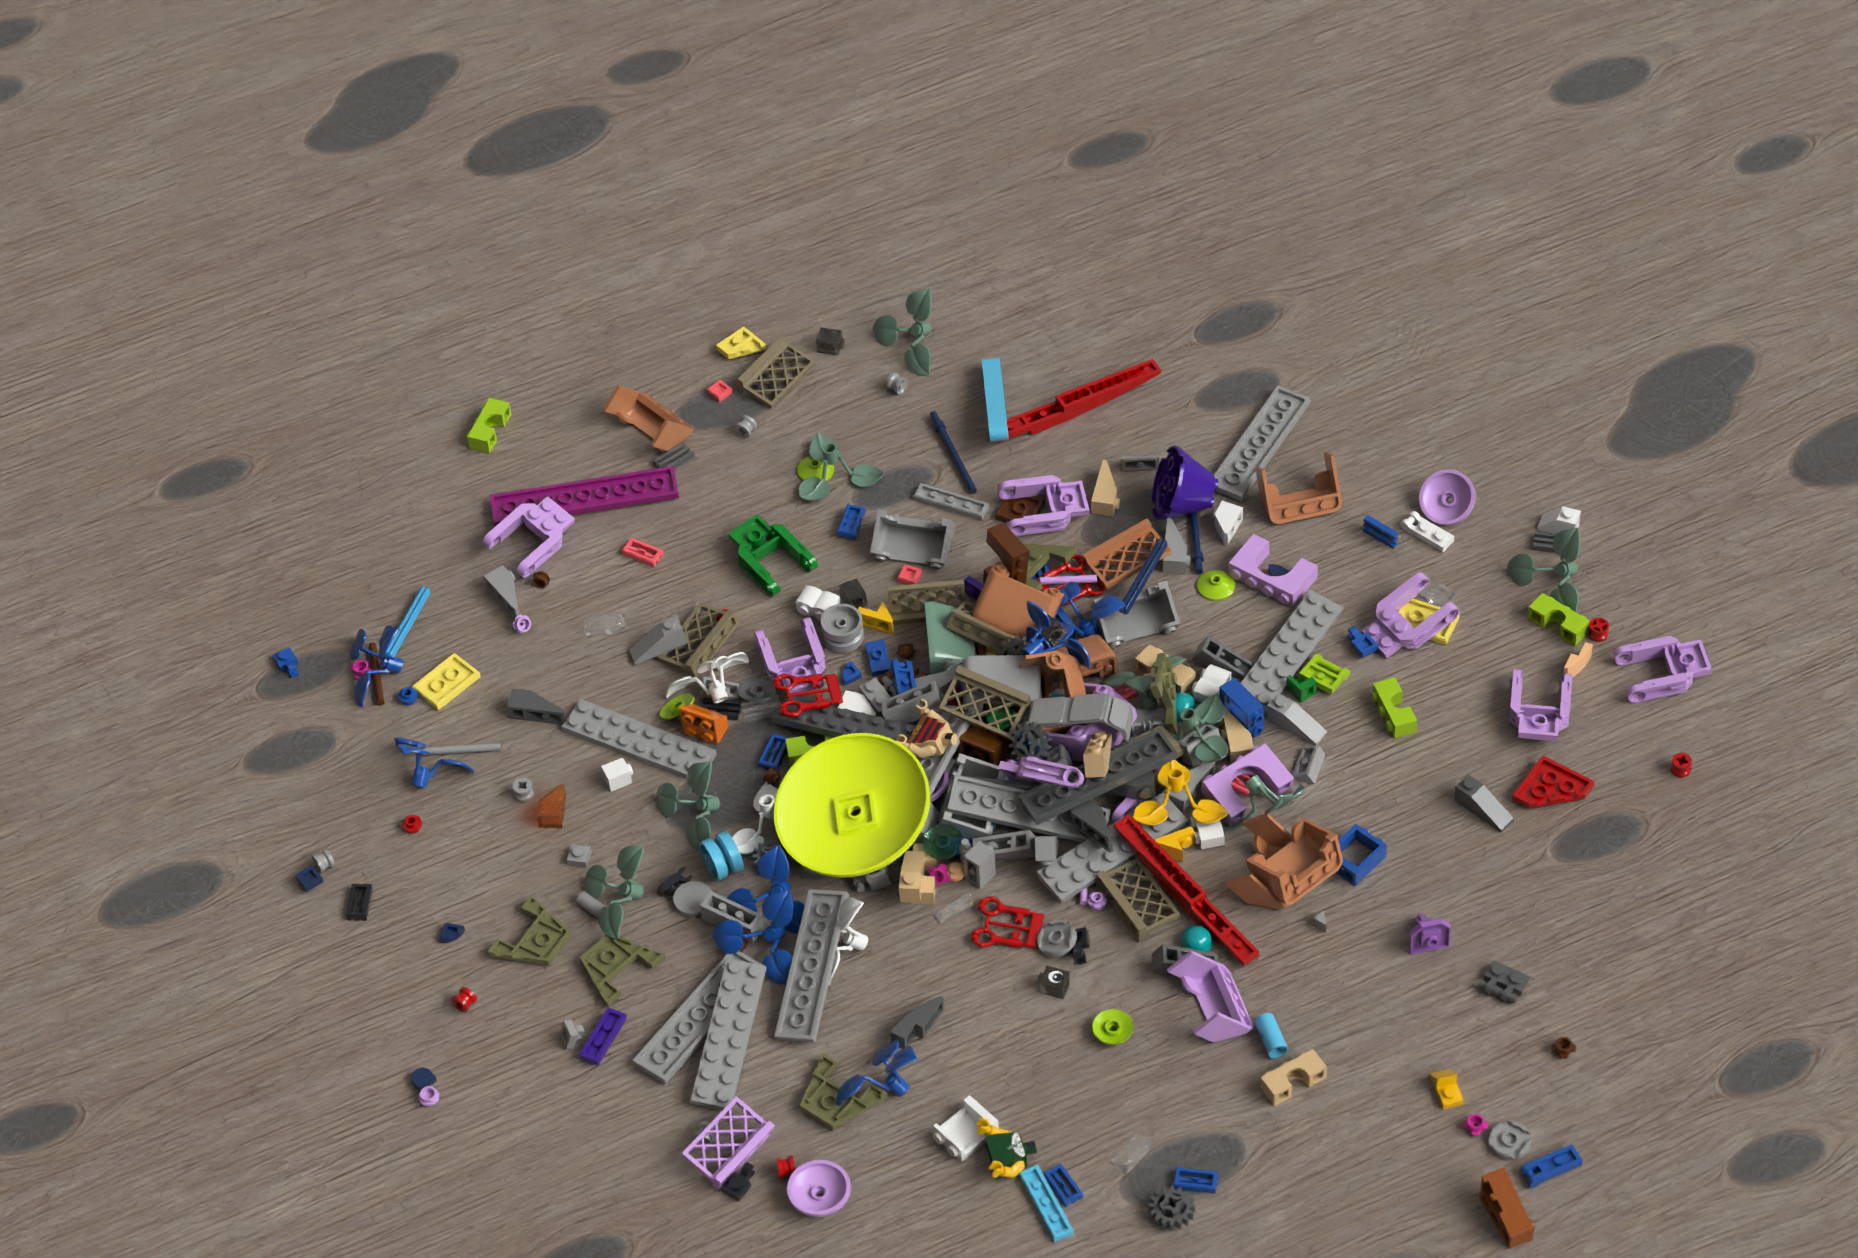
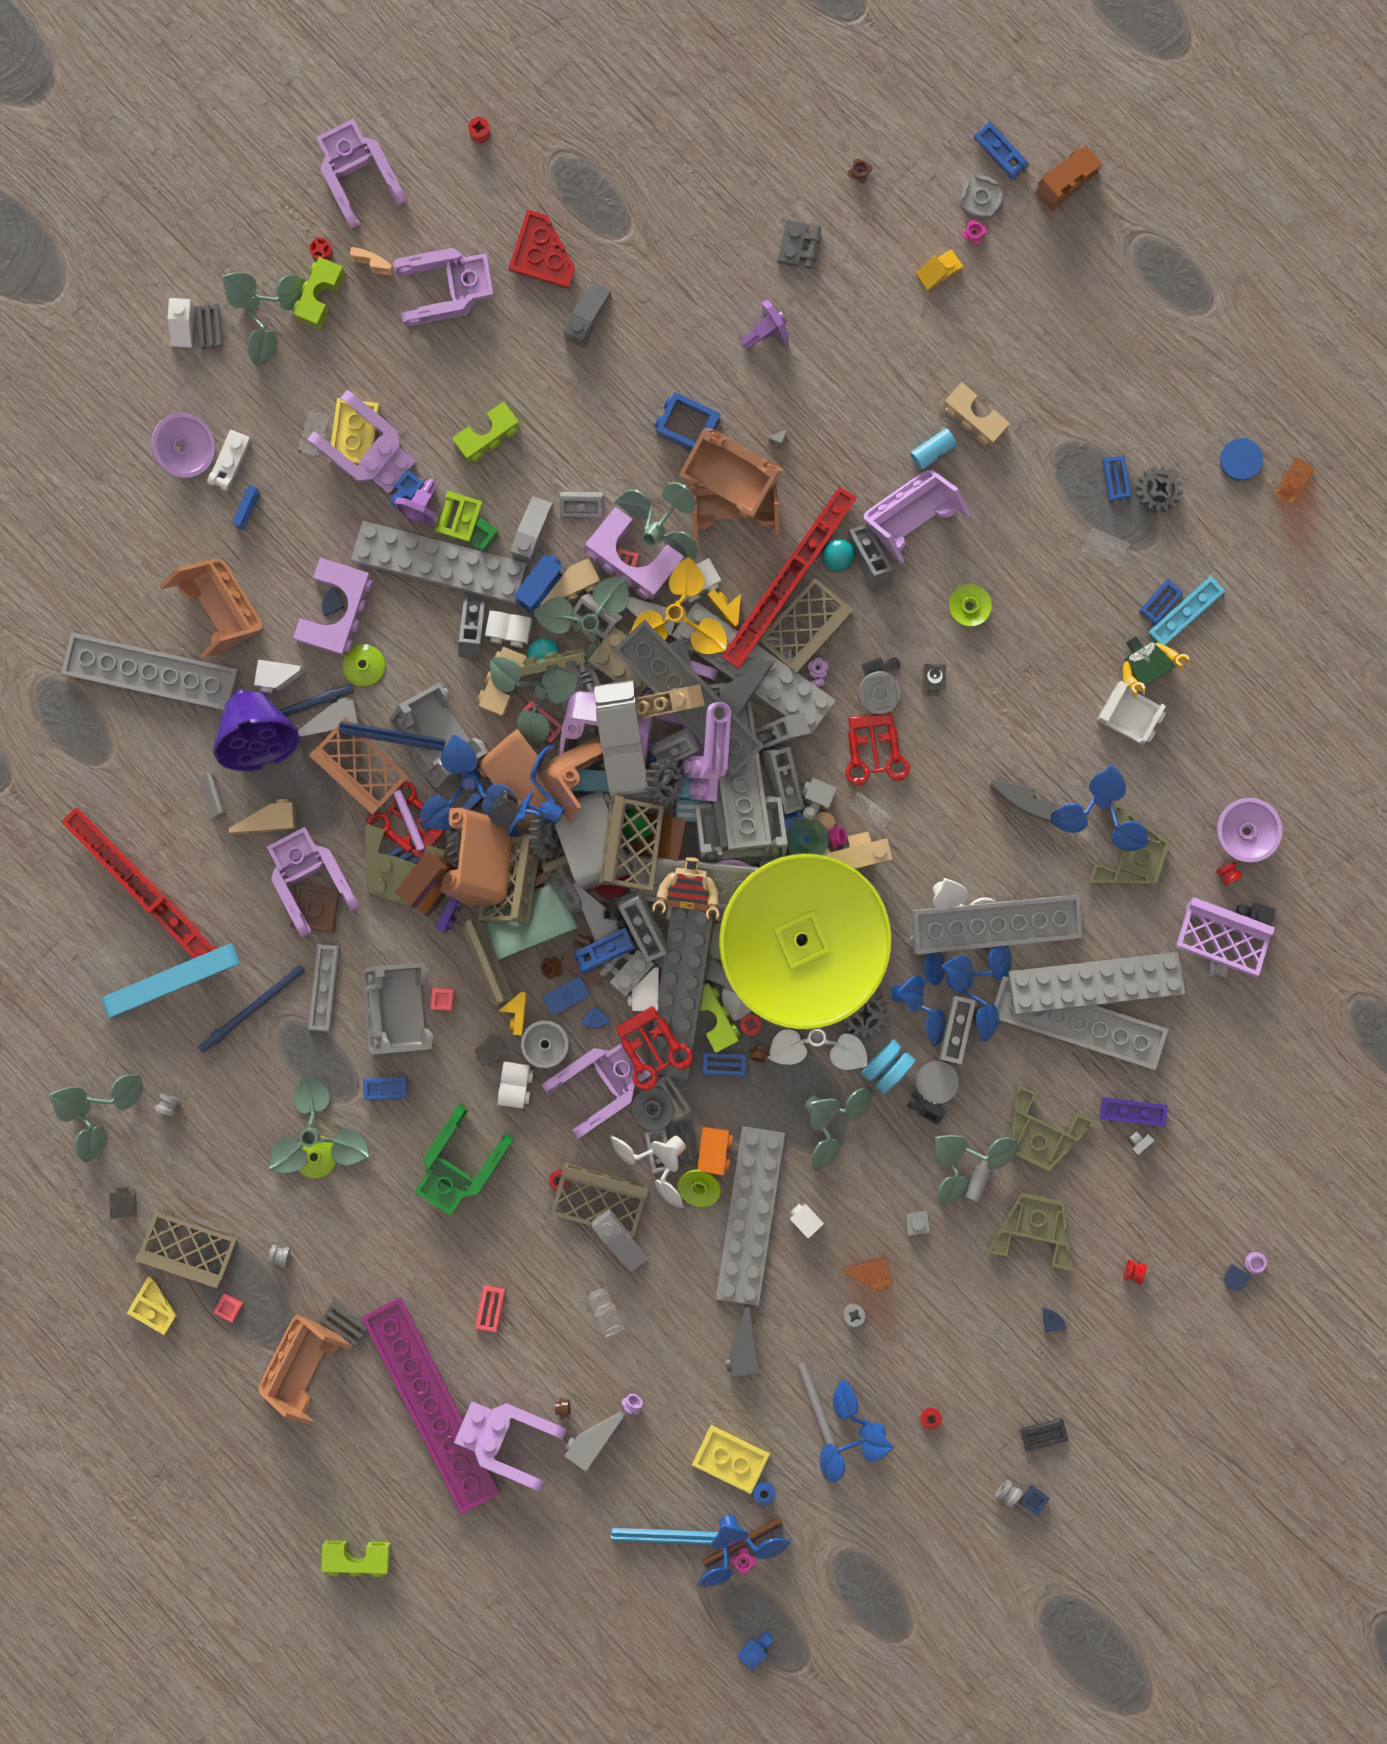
camera: 110 degrees left, 35 degrees up
none -> medium lavender piece [395,479,439,527]

